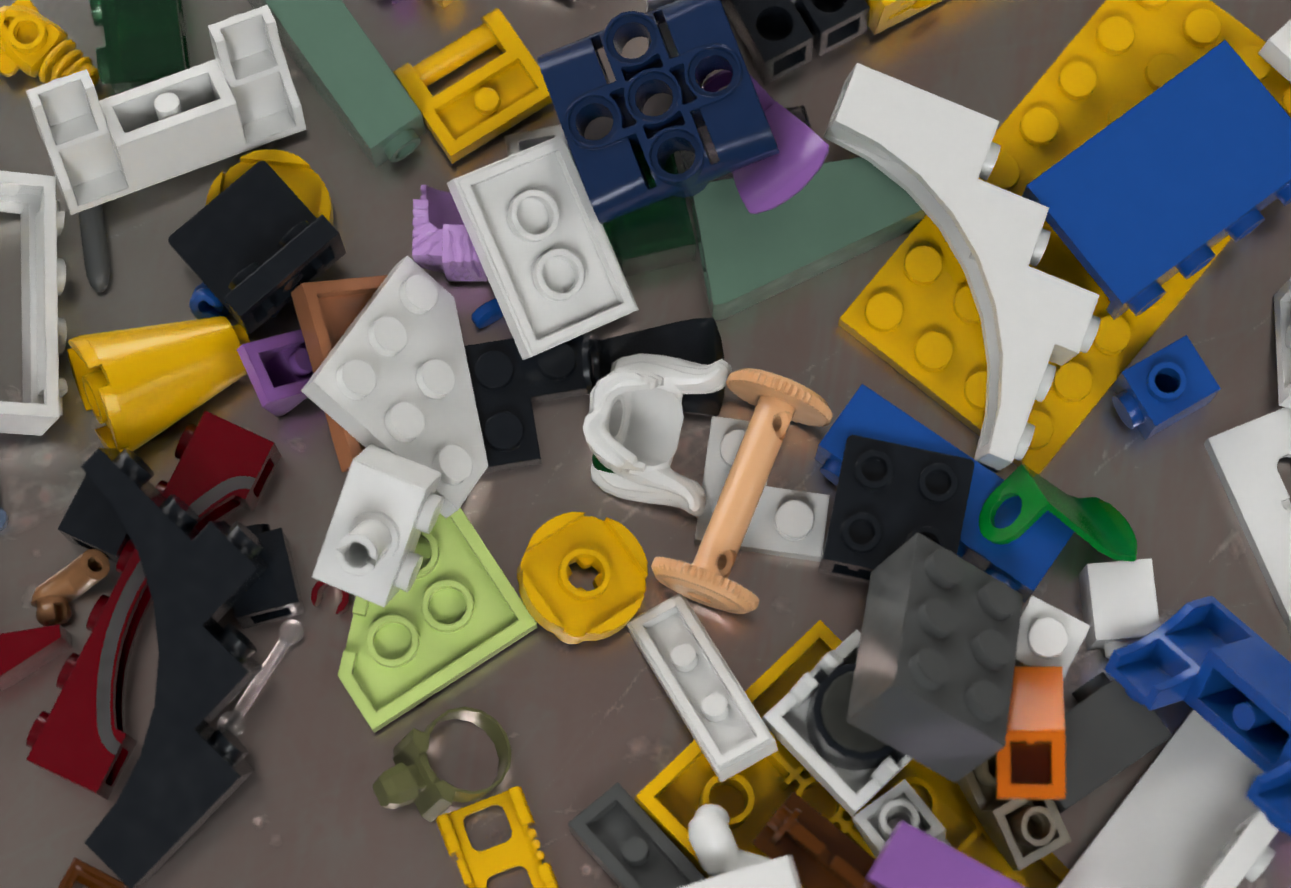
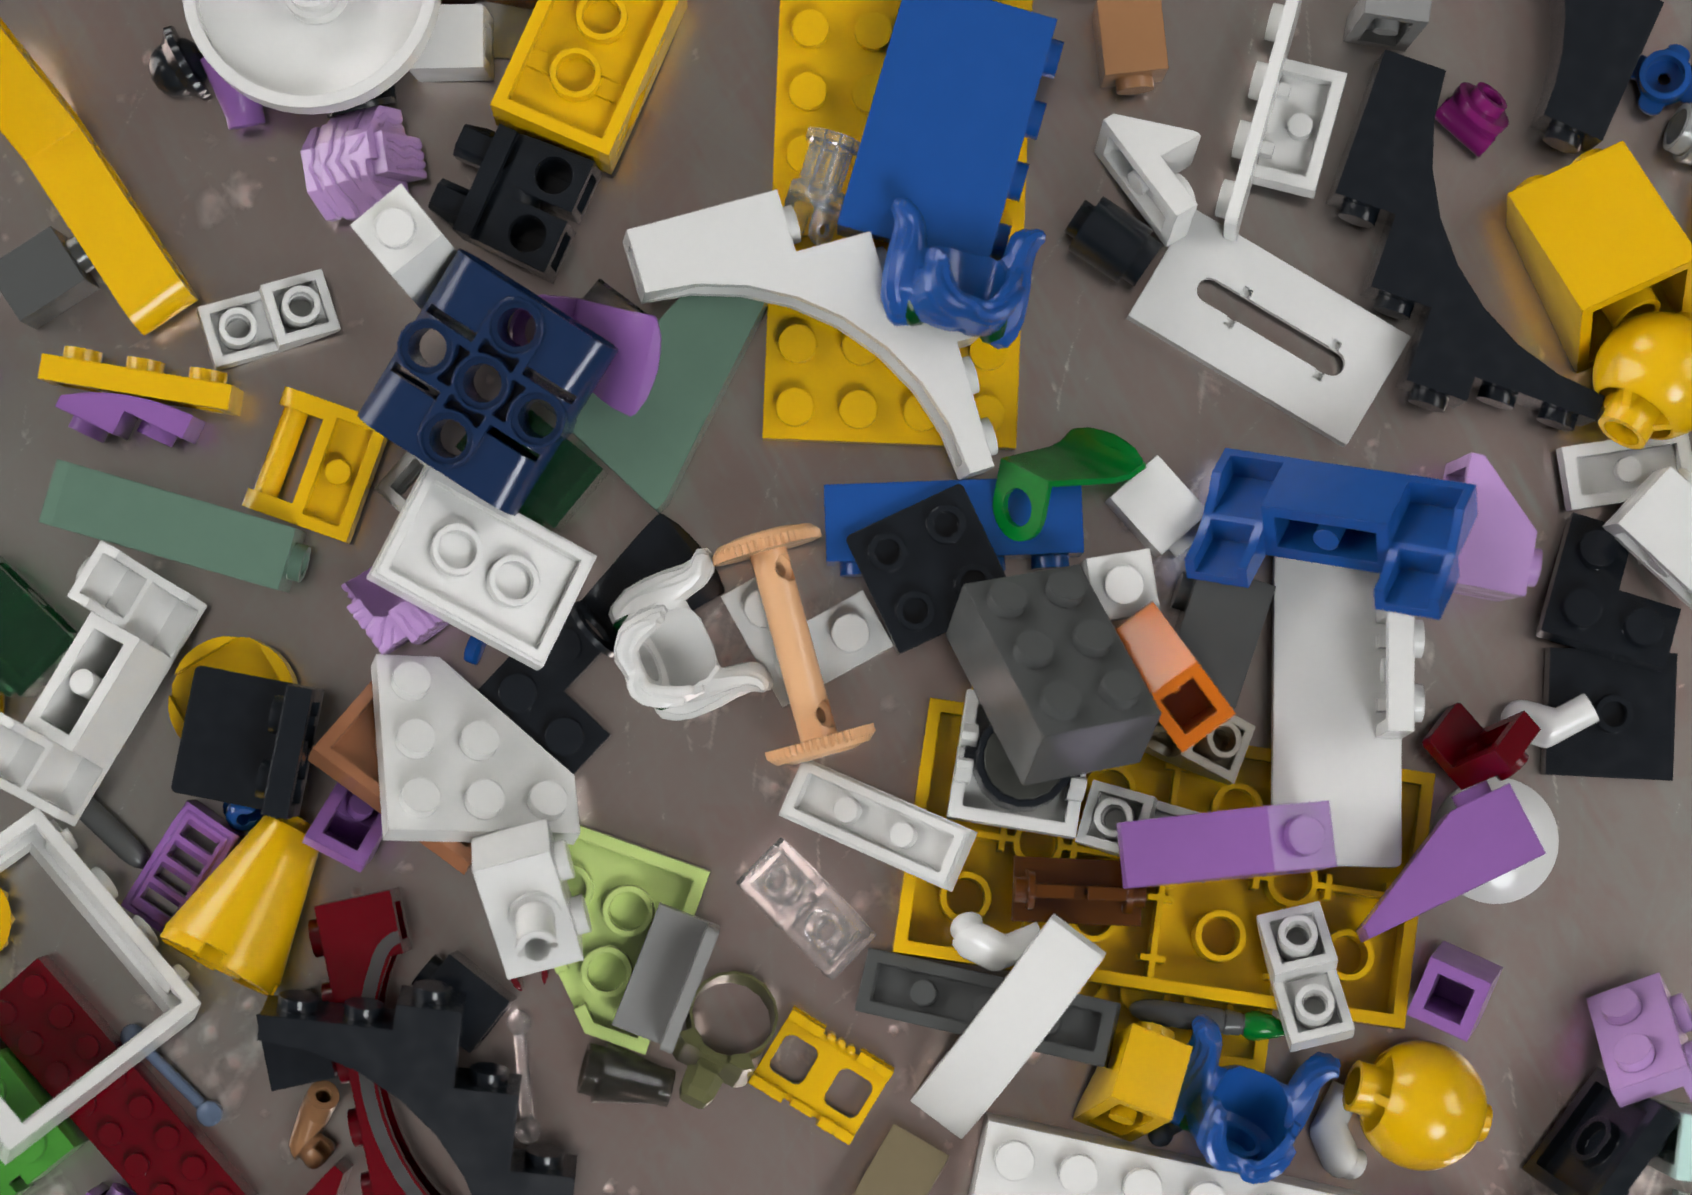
camera: 40 degrees left, 10 degrees up
yellow plate [517,512,648,644] -> none
blue brick [1112,335,1221,440] -> none
none -> medium lavender slope [121,799,247,933]
none -> clear smoke cone [577,1041,676,1107]
none -> light grey panel [612,902,720,1054]
none -> clear slope [735,837,877,981]
none -> clear piece [785,127,860,245]
none -> blue hair [880,197,1046,349]
none -> black brick [1064,196,1163,286]

